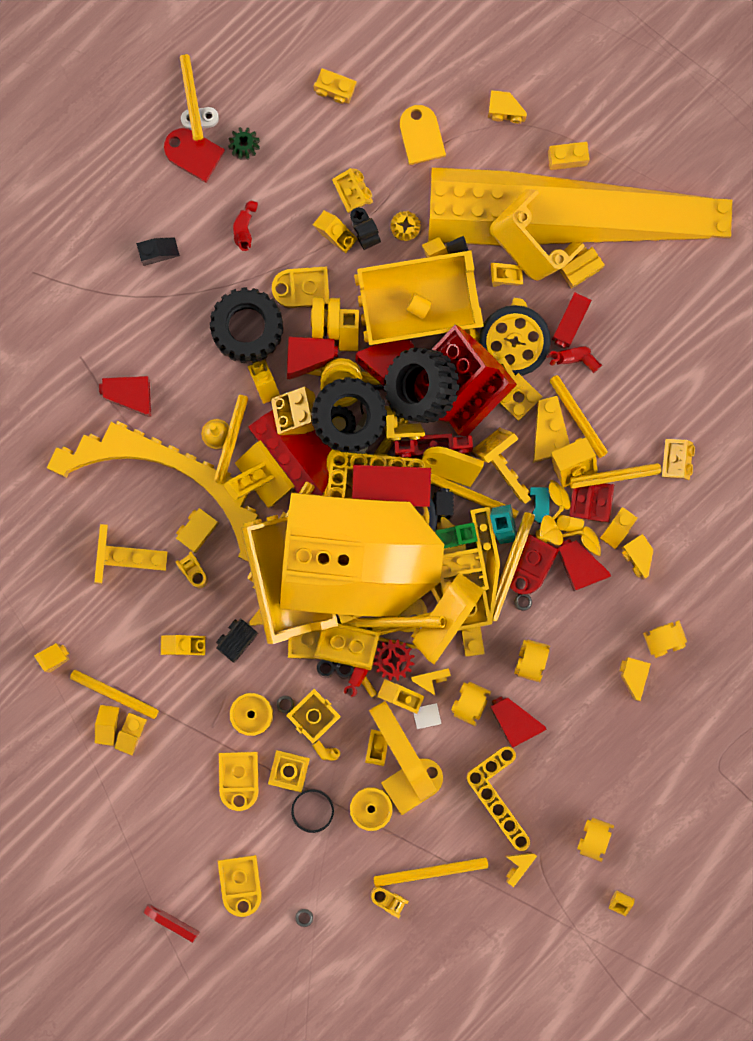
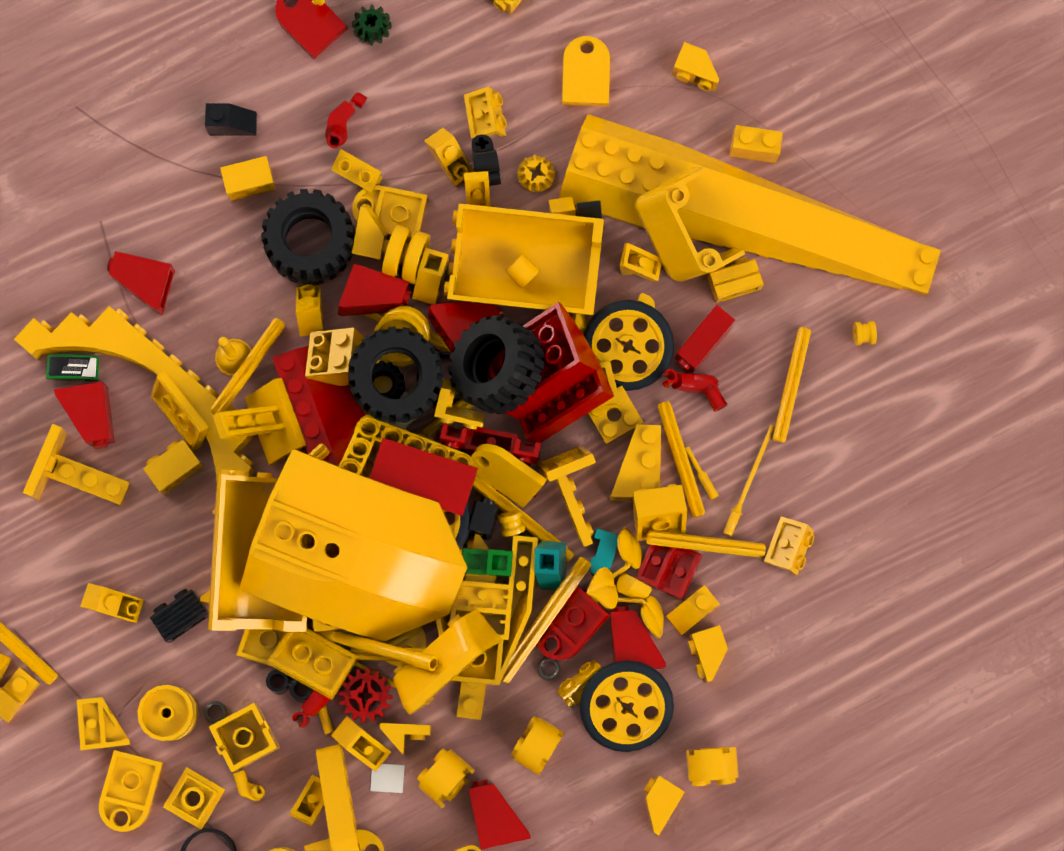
camera: 15 degrees right, 5 degrees down
yellow piece [175,551,208,589] -> none
none -> slope [46,354,99,381]
none -> red slope [54,382,115,449]
none -> yellow wing [77,697,130,751]
none -> yellow tile [150,371,209,451]
none -> yellow panel [220,156,276,201]
none -> yellow hinge [331,149,383,193]
none -> yellow slope [352,204,389,260]
none -> yellow plate [464,171,491,207]
none -> yellow wheel [497,510,526,537]
none -> yellow hinge [556,659,602,707]
none -> wedge [579,661,674,752]
none -> yellow piece [685,446,719,500]
none -> yellow piece [723,425,775,537]
none -> yellow axle [772,327,811,443]
none -> yellow wheel [853,321,877,346]

